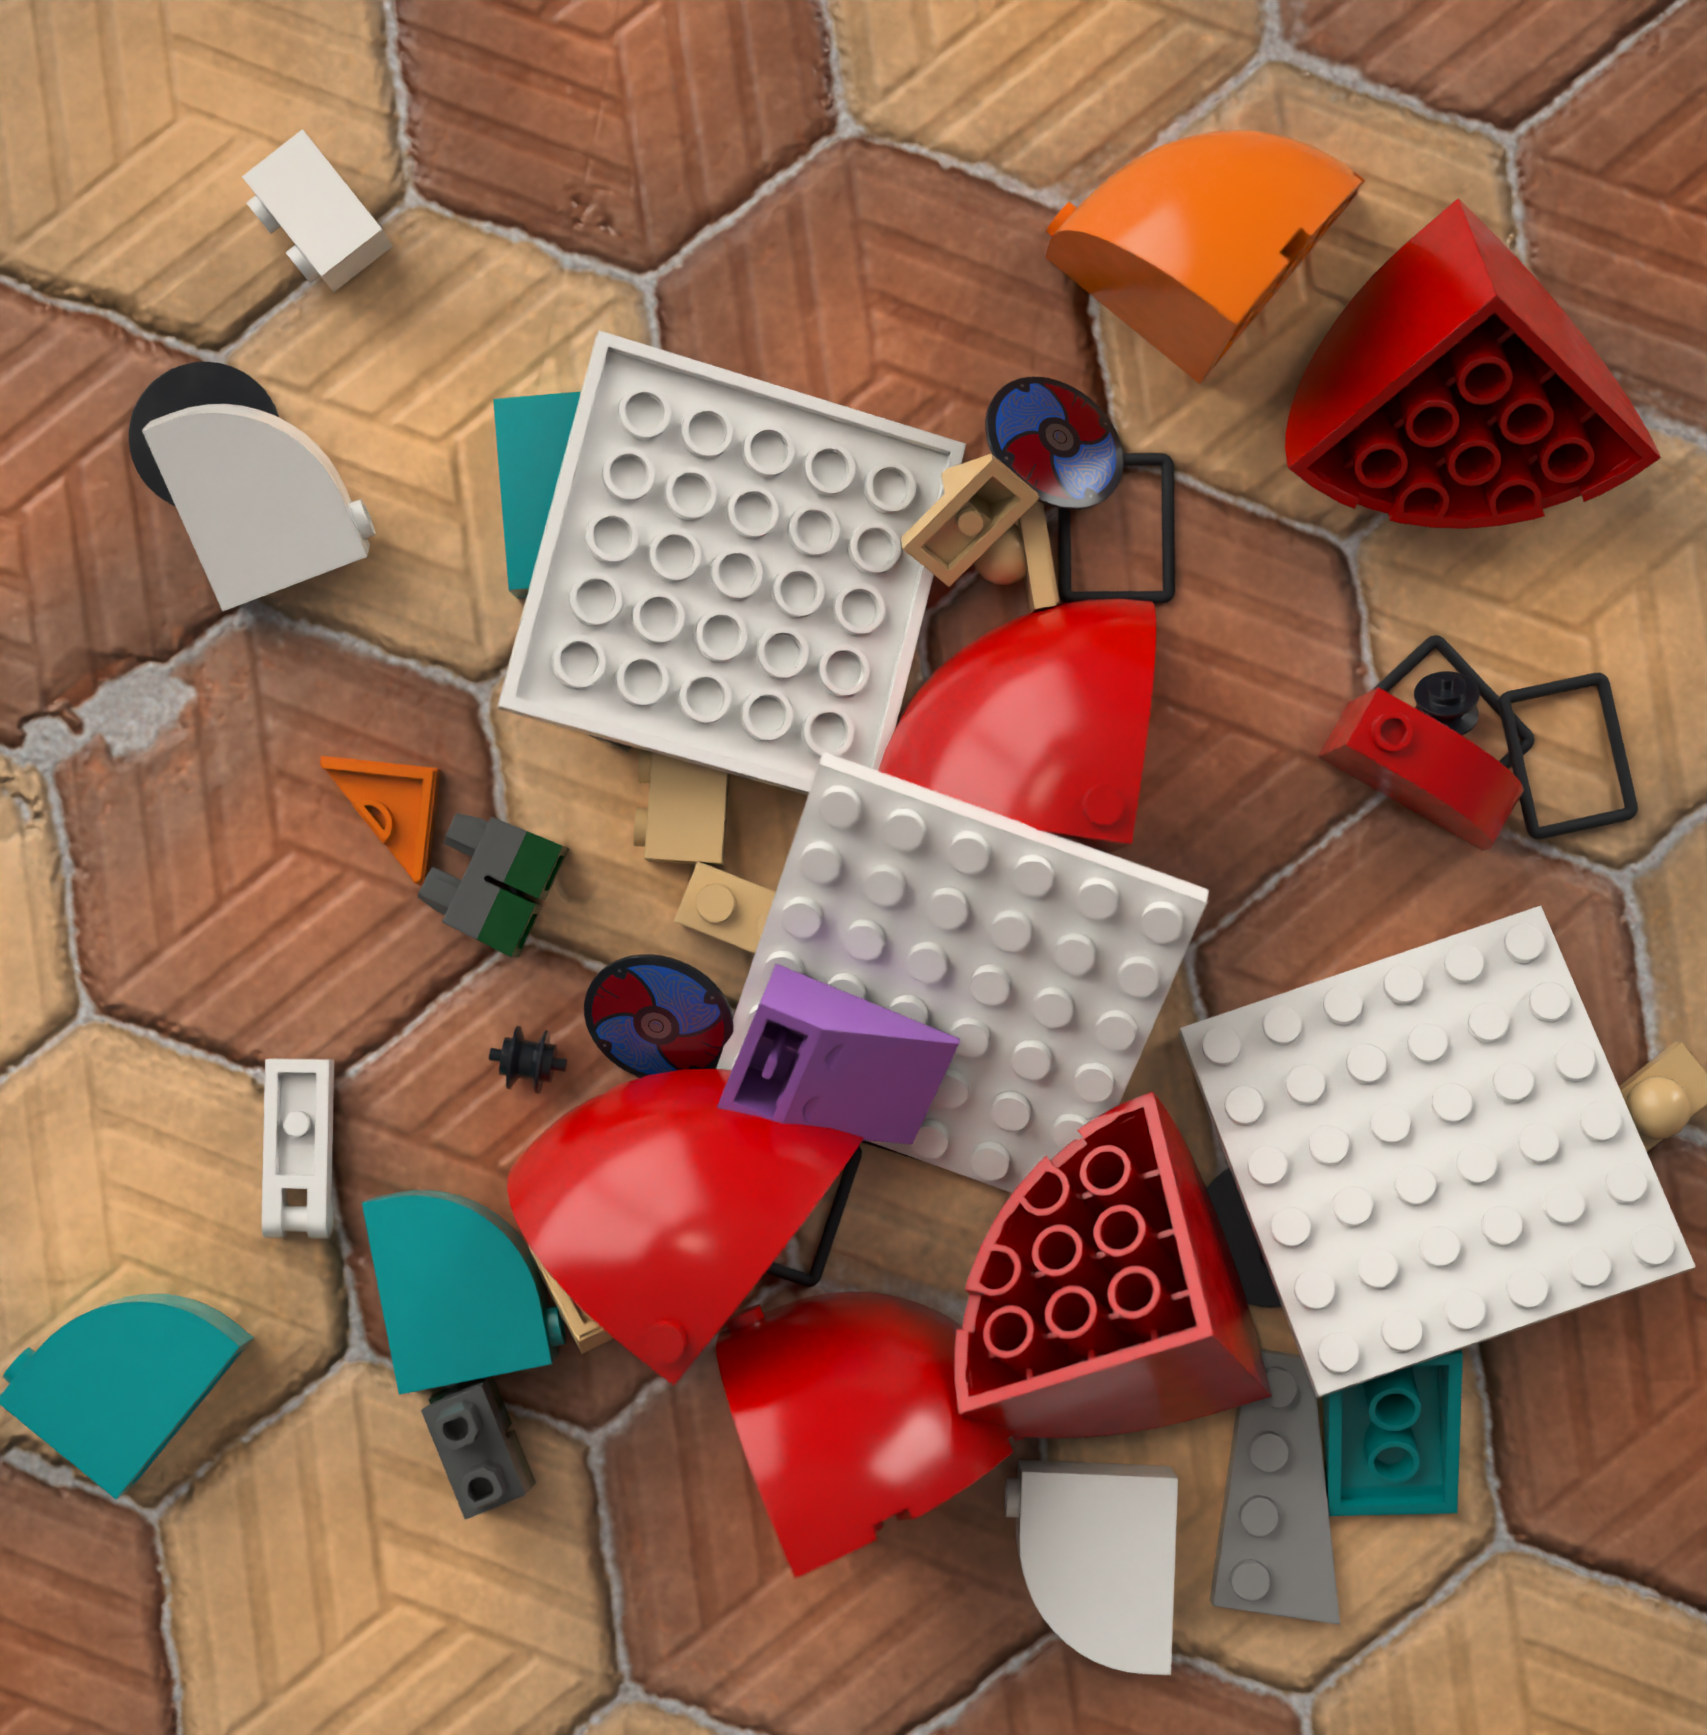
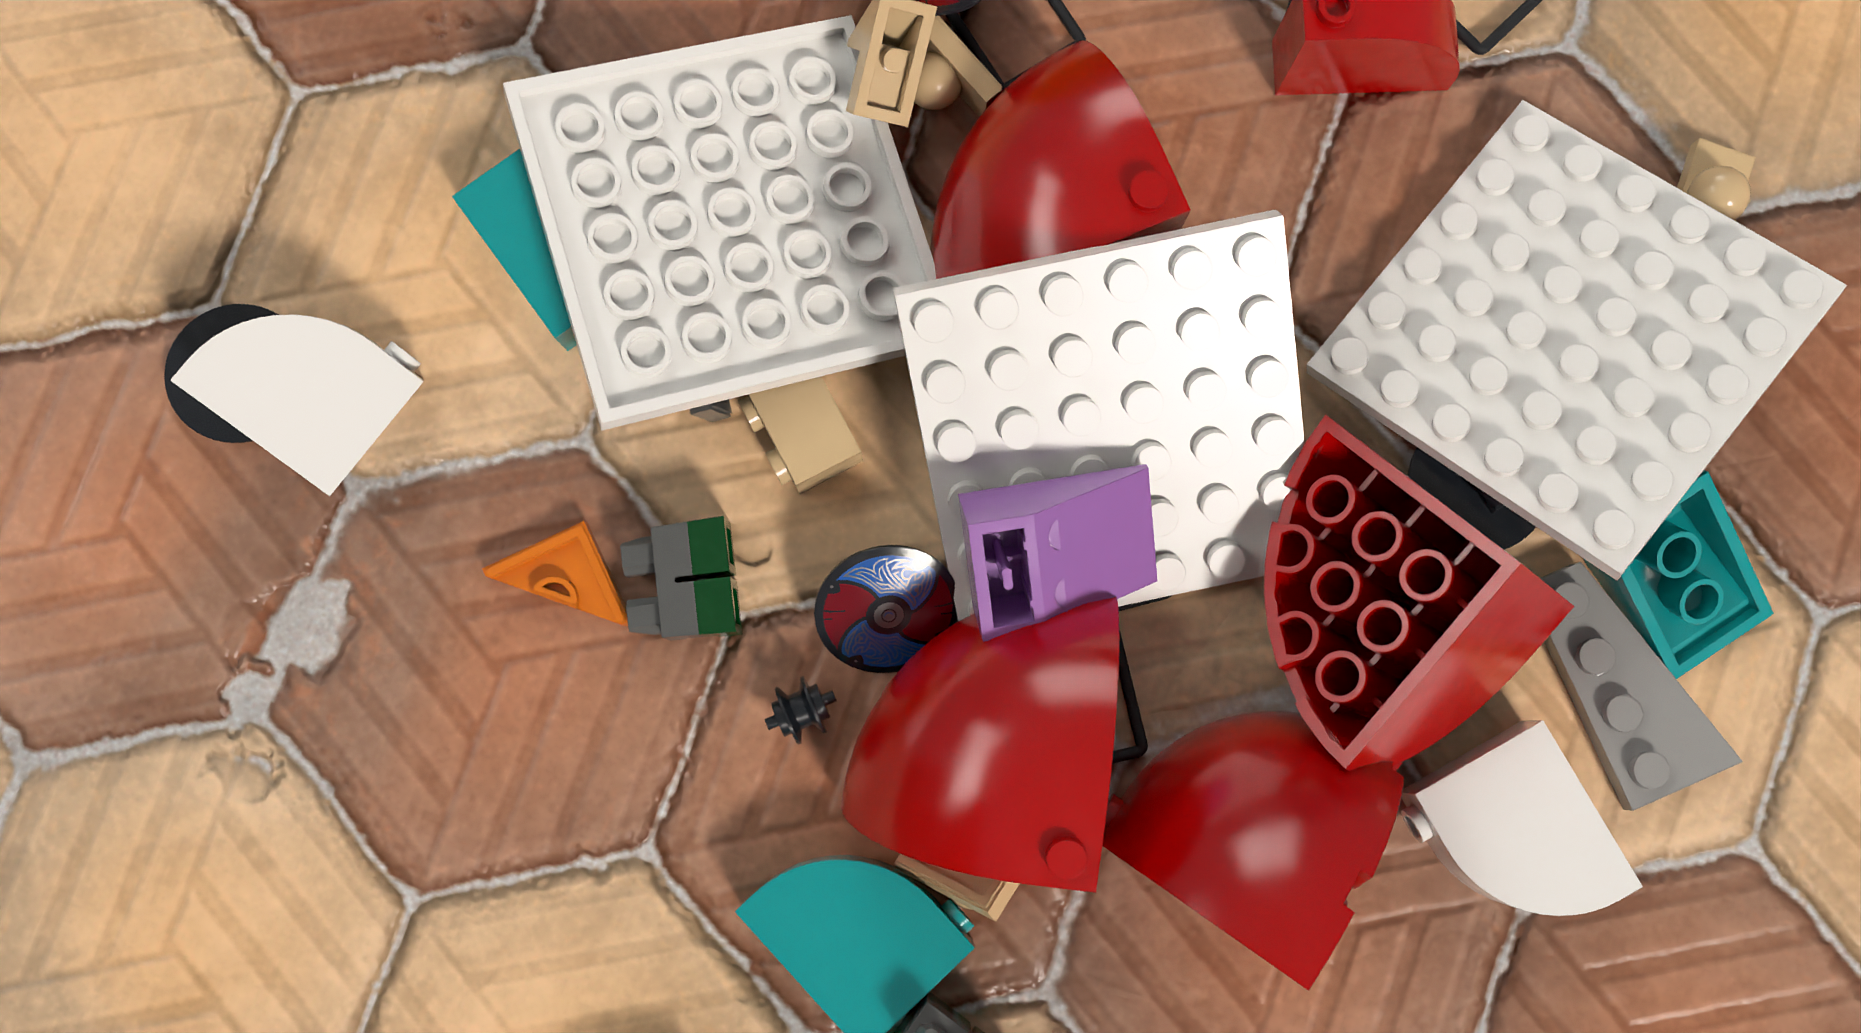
camera: 30 degrees left, 5 degrees down
white brick [242,129,393,292] -> none
white plate [262,1058,334,1239] -> none
tan brick [674,861,776,953] -> none

